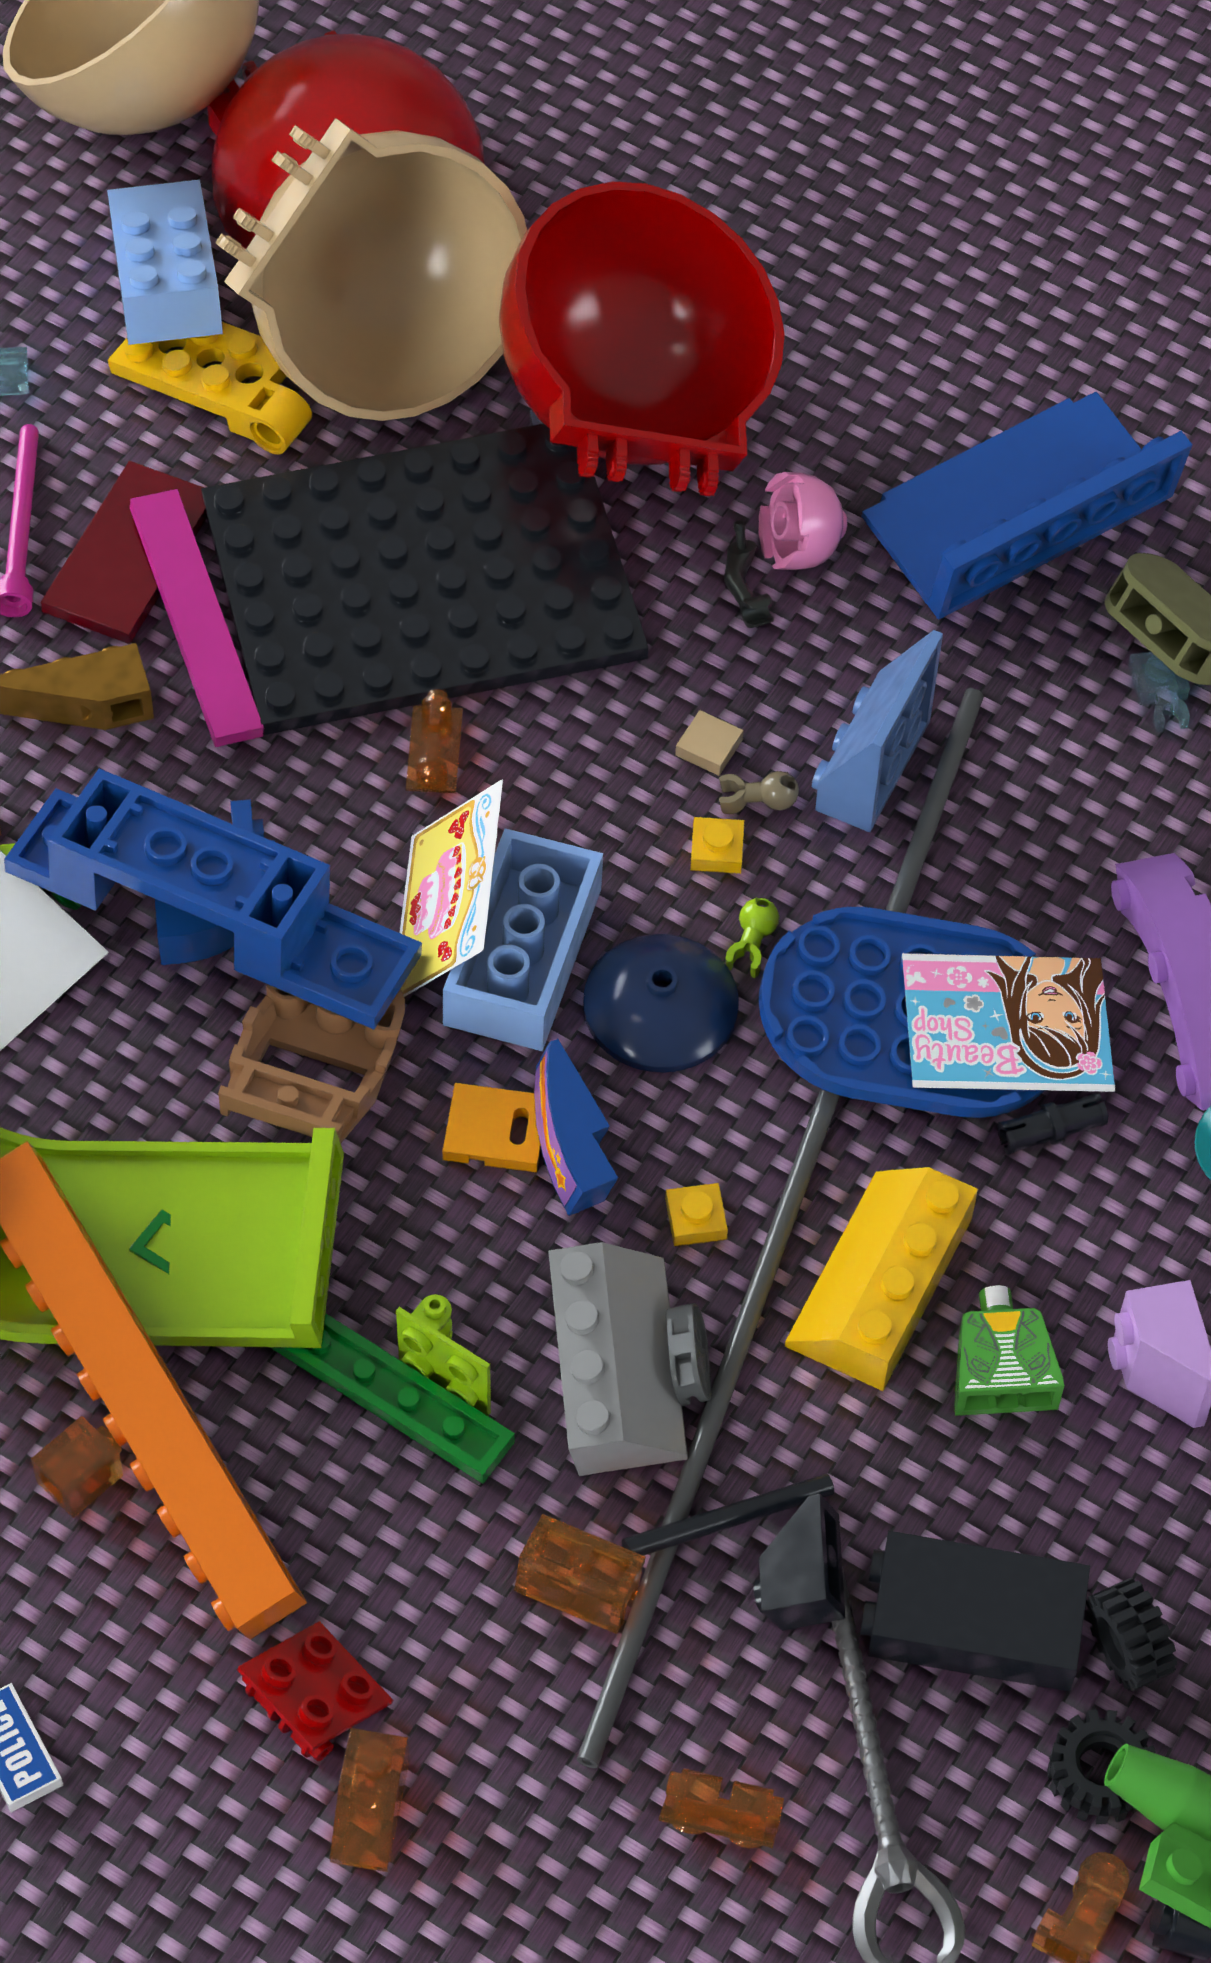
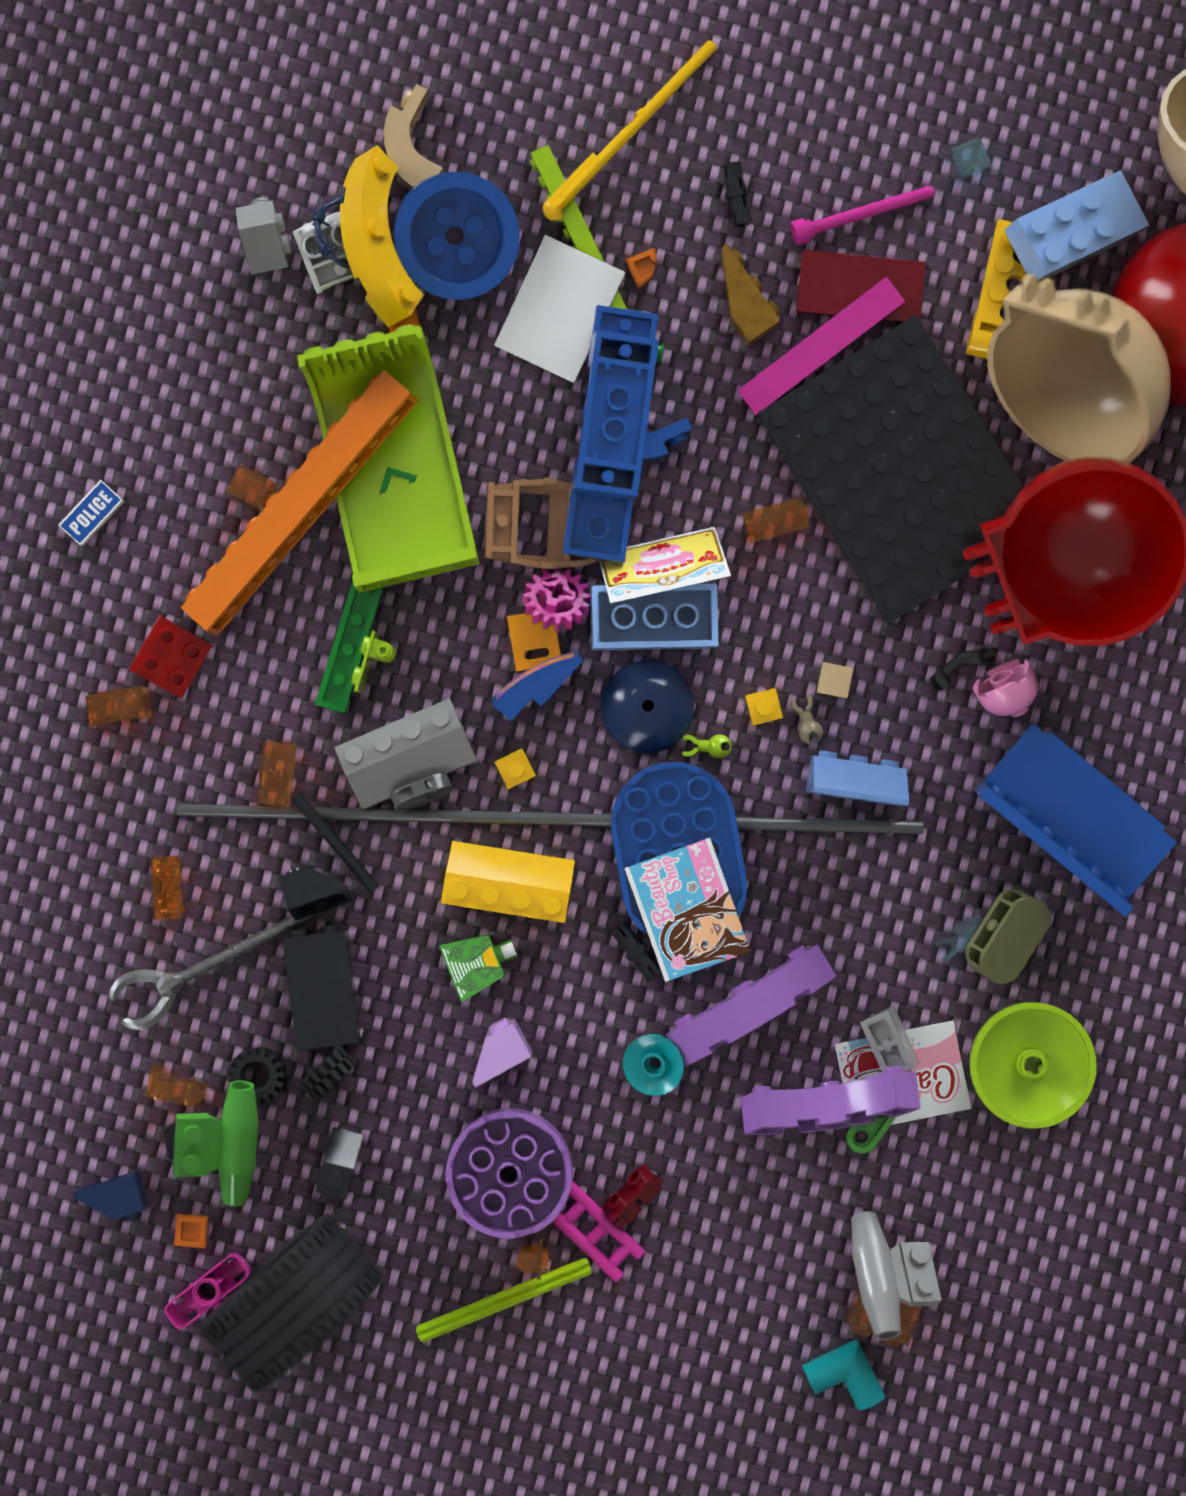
camera: 75 degrees right, 30 degrees up
none -> dark pink gear [523,568,591,632]

